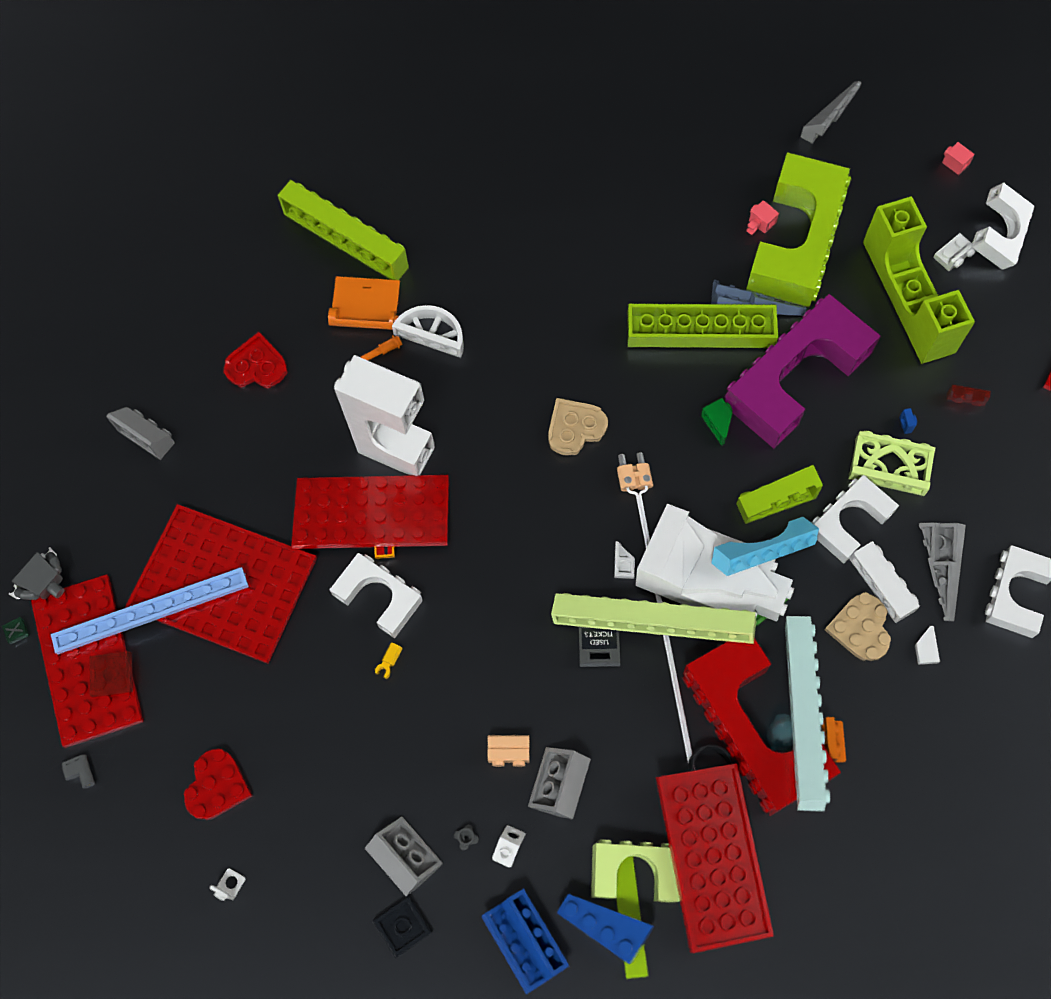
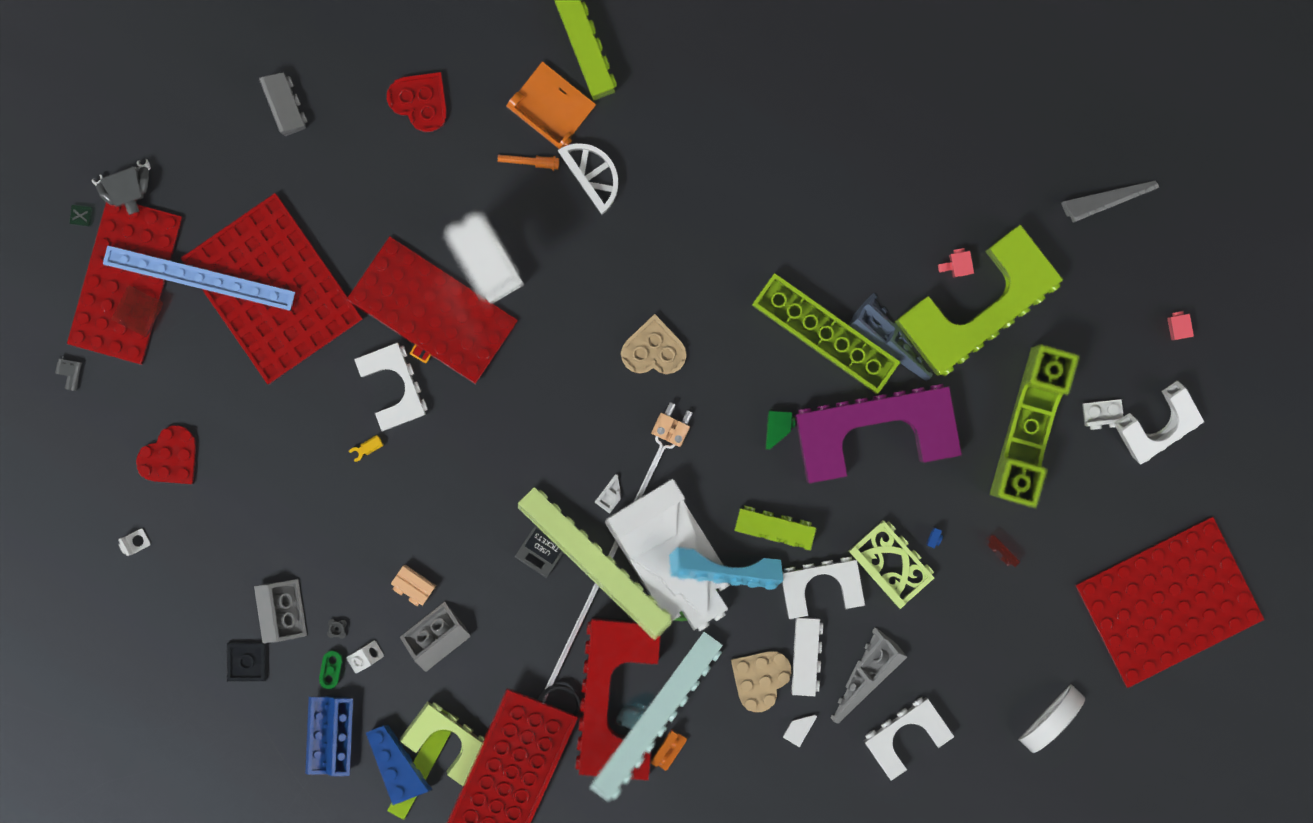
camera: 30 degrees right, 20 degrees up
none -> green plate [319,650,343,689]

